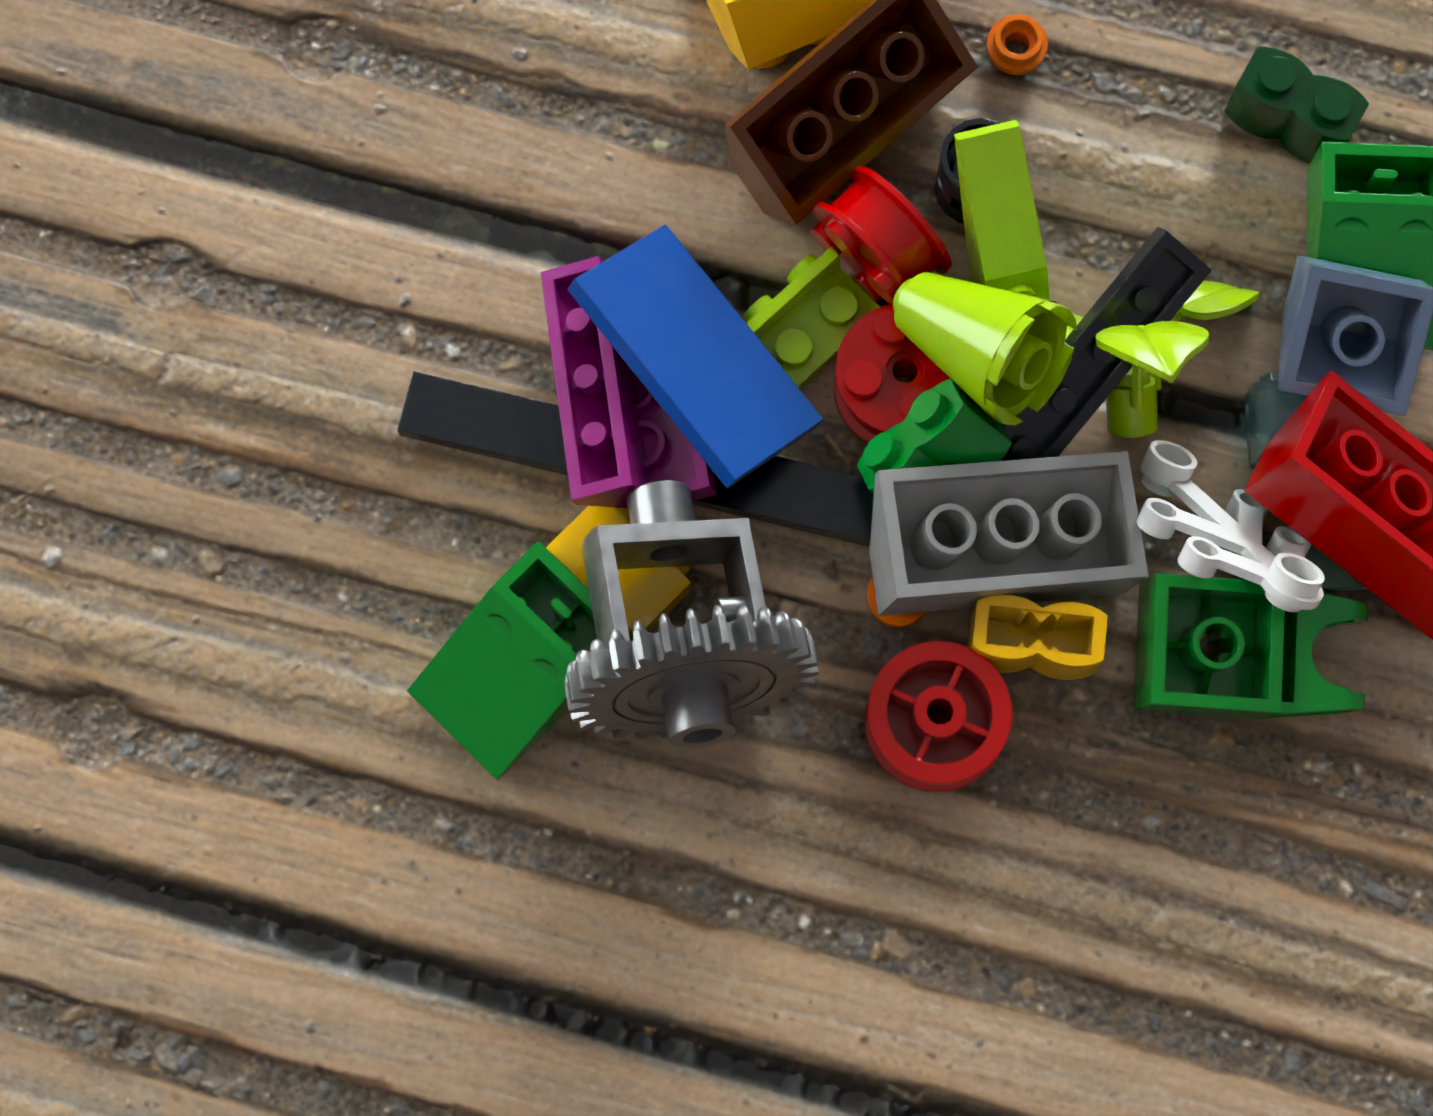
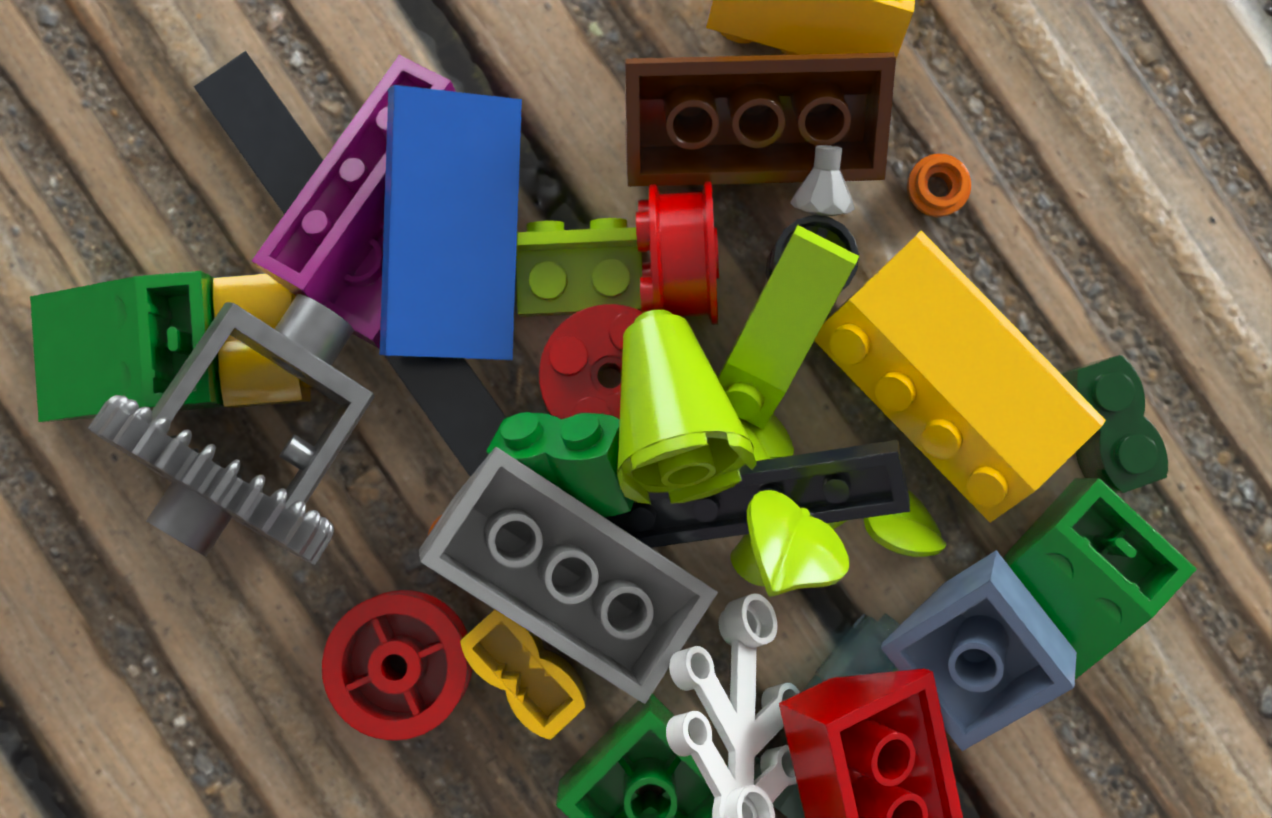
camera: 30 degrees right, 10 degrees up
none -> light grey rock [790,145,855,217]
none -> yellow slope [814,230,1106,523]

